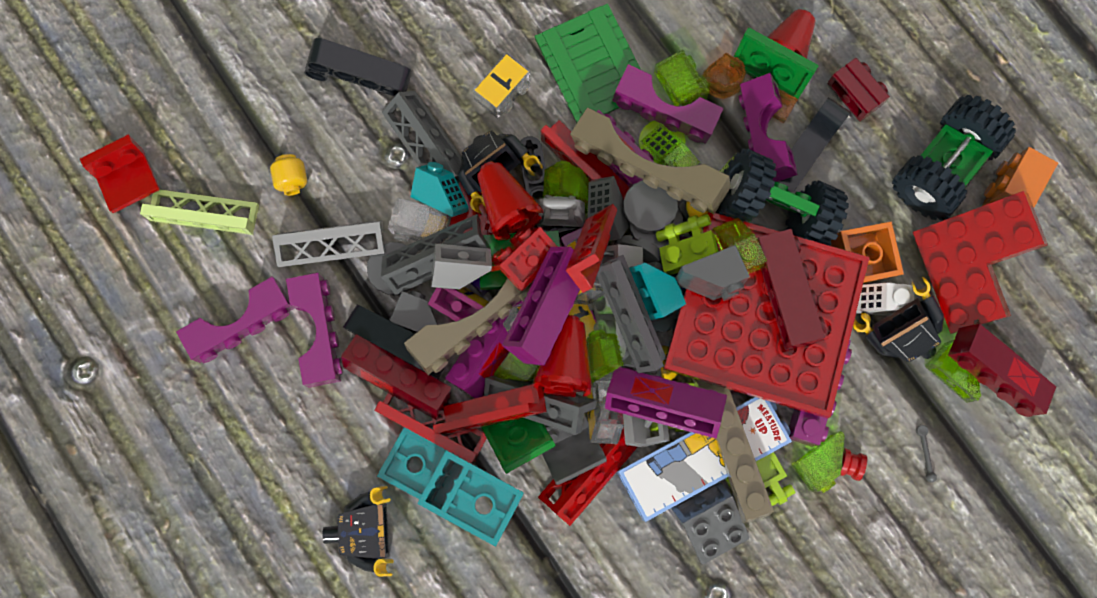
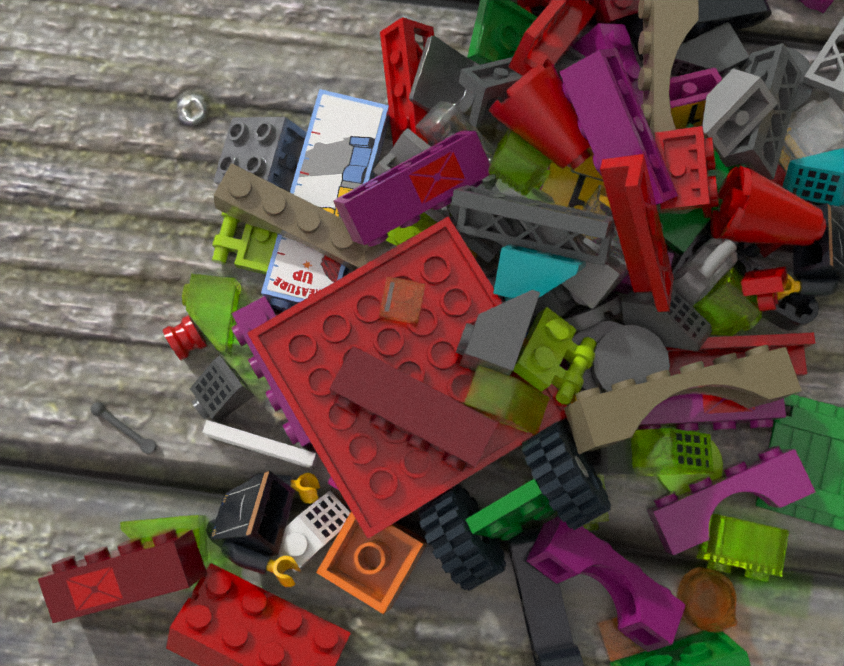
camera: 130 degrees right, 0 degrees up
none -> dark grey slope [190,355,254,423]
none -> white tile [202,420,319,469]
none -> clear orange tile [379,277,425,325]
none -> red tile [741,266,788,311]

